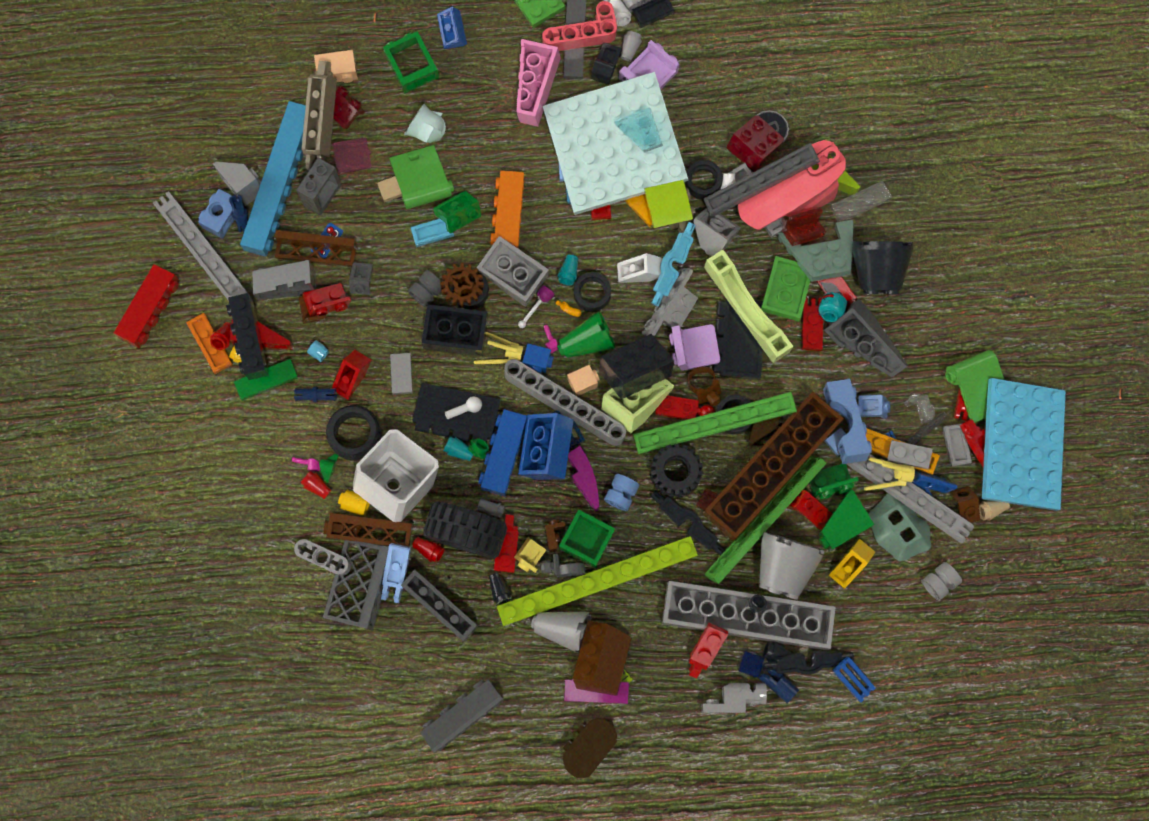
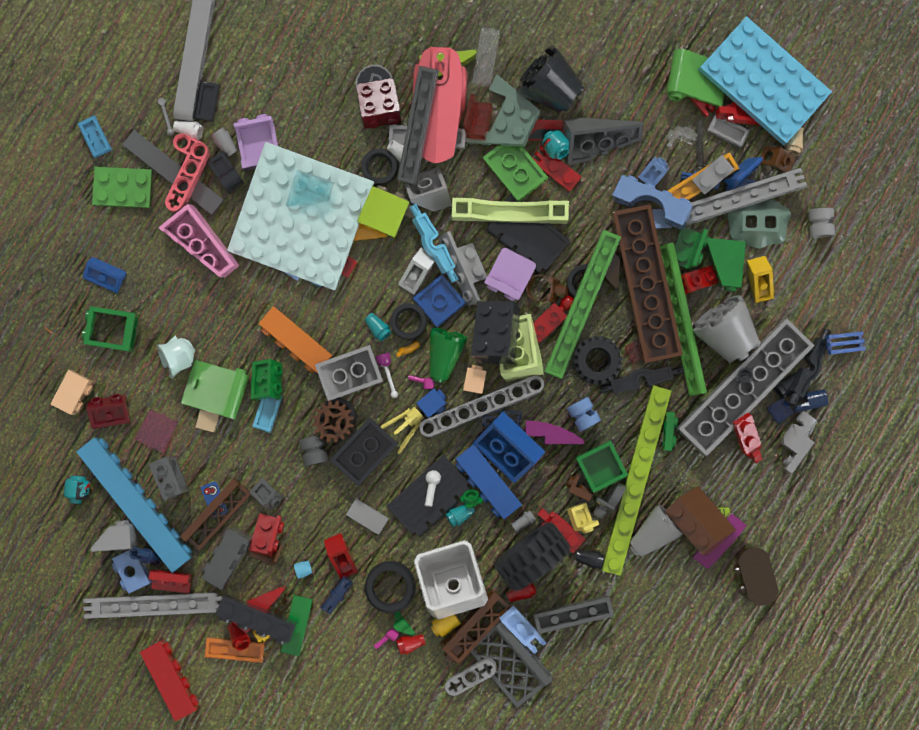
camera: 55 degrees left, 10 degrees up
dark tan hinge [302,61,337,171] -> none
dark grey slope [420,679,504,753] -> none
light yellow plant [864,457,915,491] -> none
none -> teal head [63,475,90,504]
none -> red bracket [149,569,192,593]
none -> blue tile [413,274,466,328]
none -> green plate [662,412,678,451]

